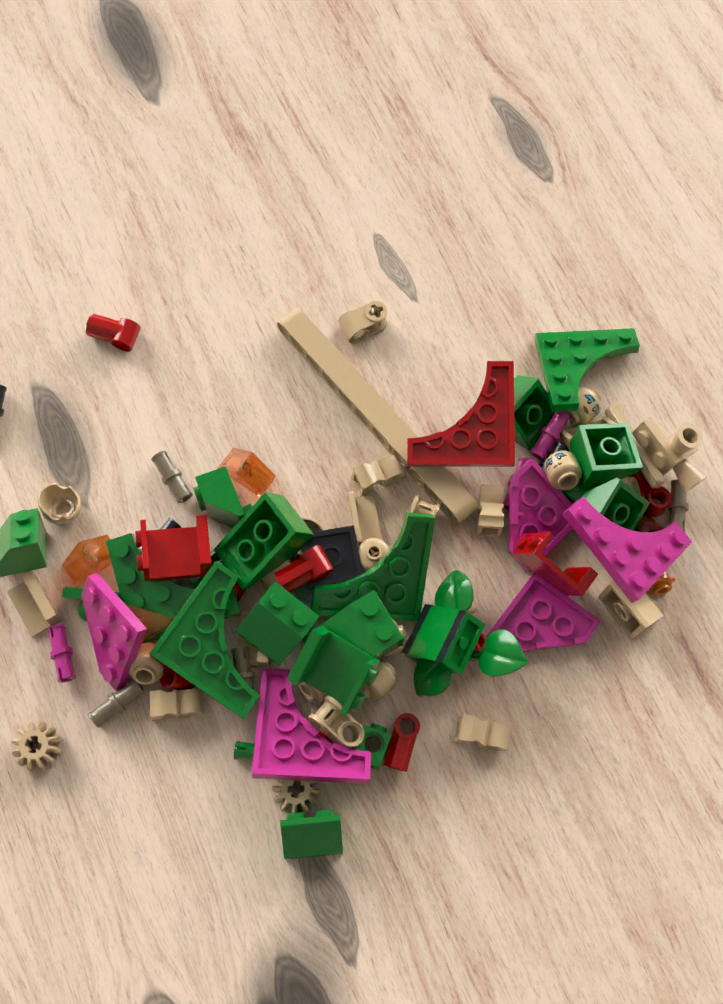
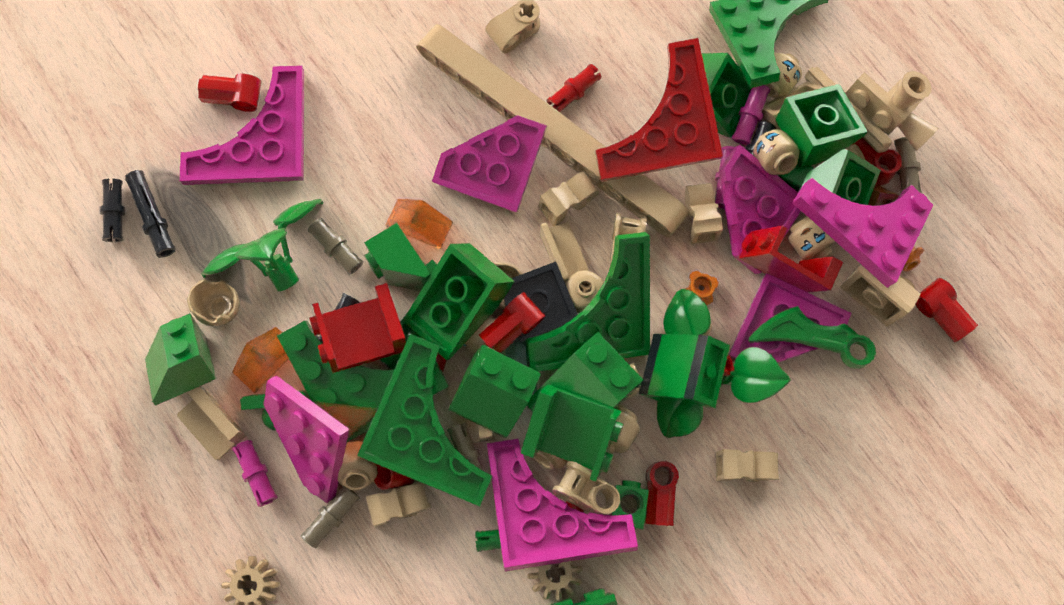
camera: 10 degrees left, 5 degrees up
none -> black pin [125,170,176,258]
none -> dark pink plate [180,65,304,185]
none -> green plant [201,199,323,292]
none -> dark pink plate [432,115,547,212]
none -> red pin [546,64,602,113]
none -> orange plate [685,271,719,305]
none -> green piece [748,306,876,369]
none -> tan head [789,216,835,260]
none -> red piece [915,278,978,343]

